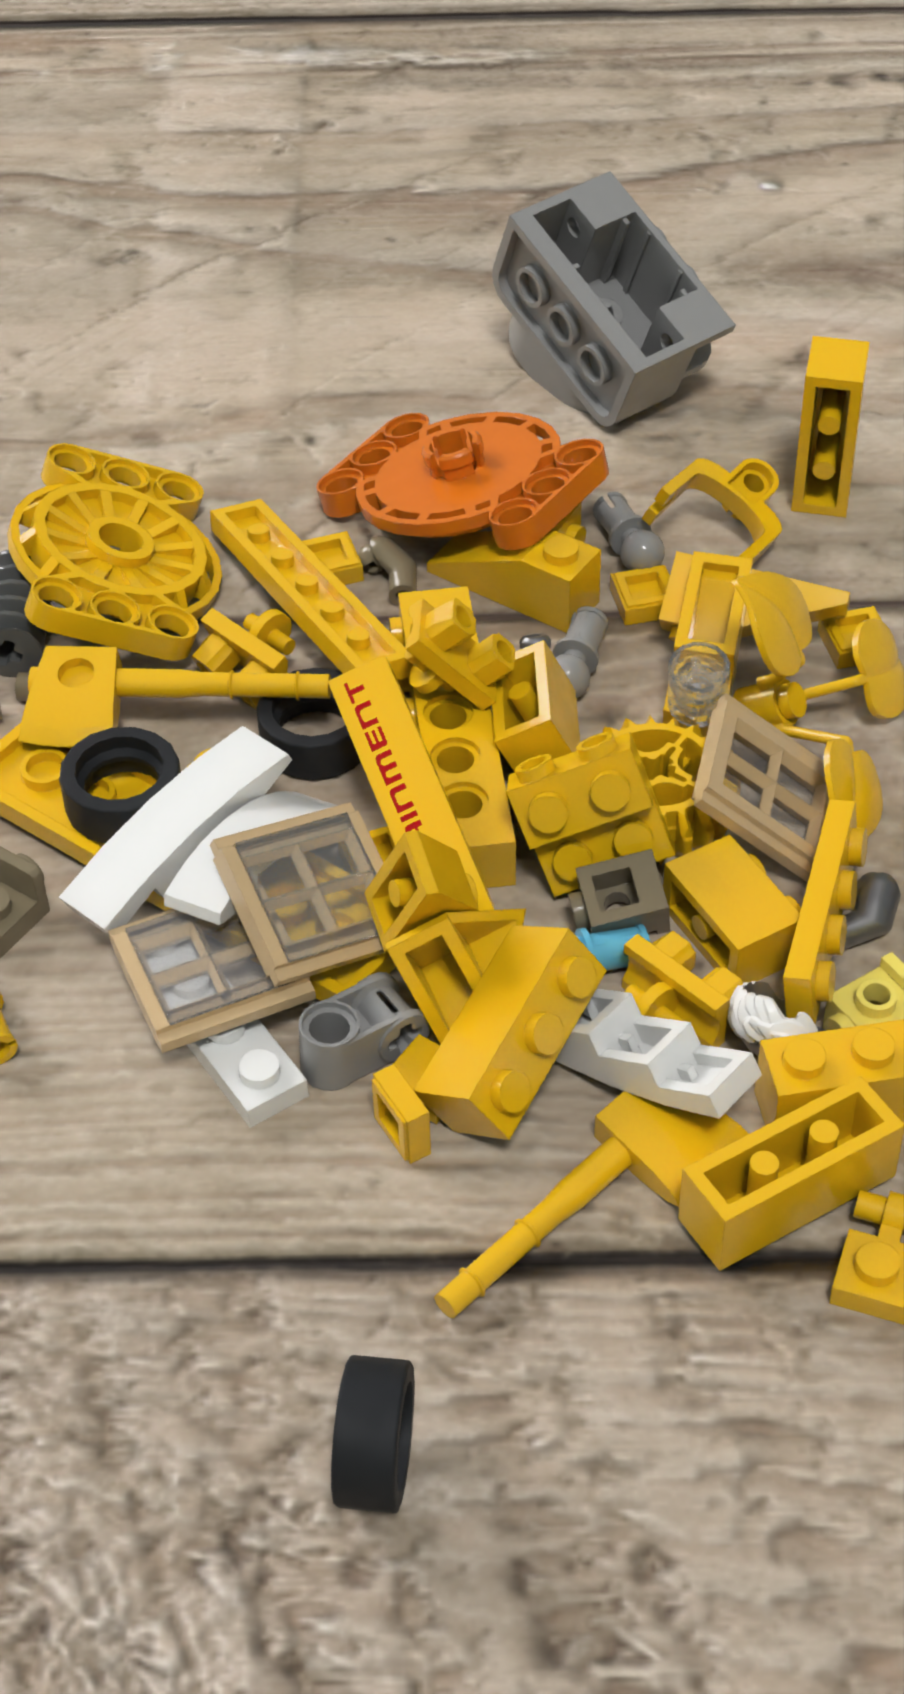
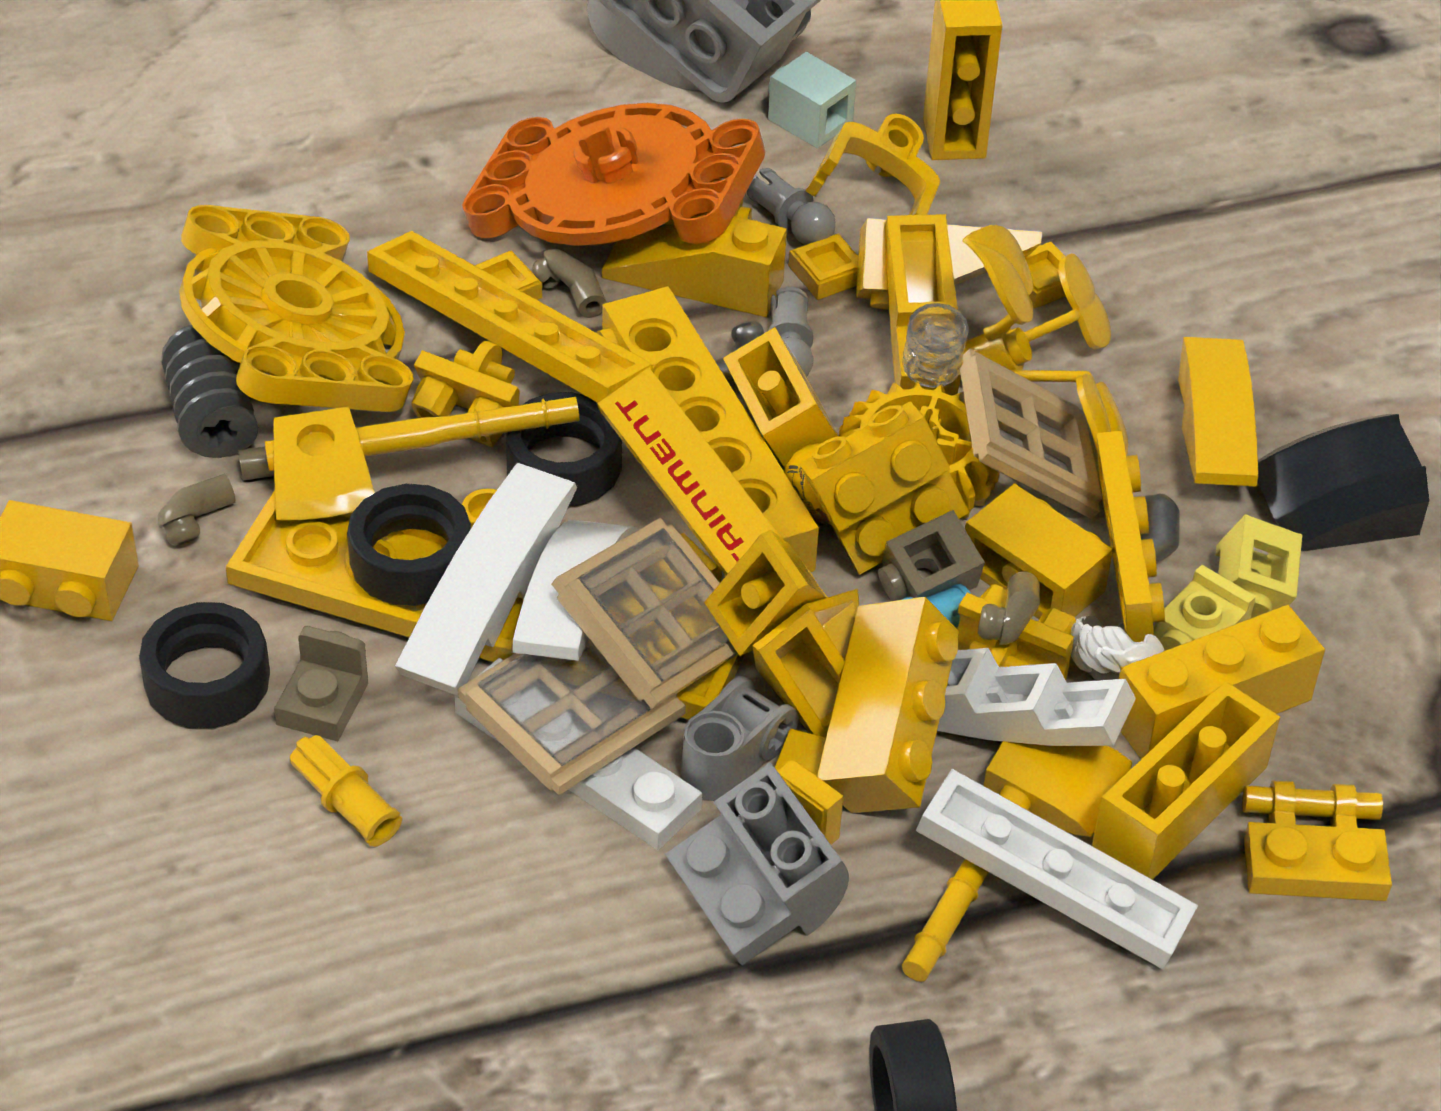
camera: 20 degrees left, 0 degrees up
yellow hips [405,598,515,711] -> none
none -> light grey brick [665,762,849,966]
none -> light aqua brick [768,52,856,149]
none -> white plate [916,769,1198,969]
none -> dark tan arm [978,571,1040,645]

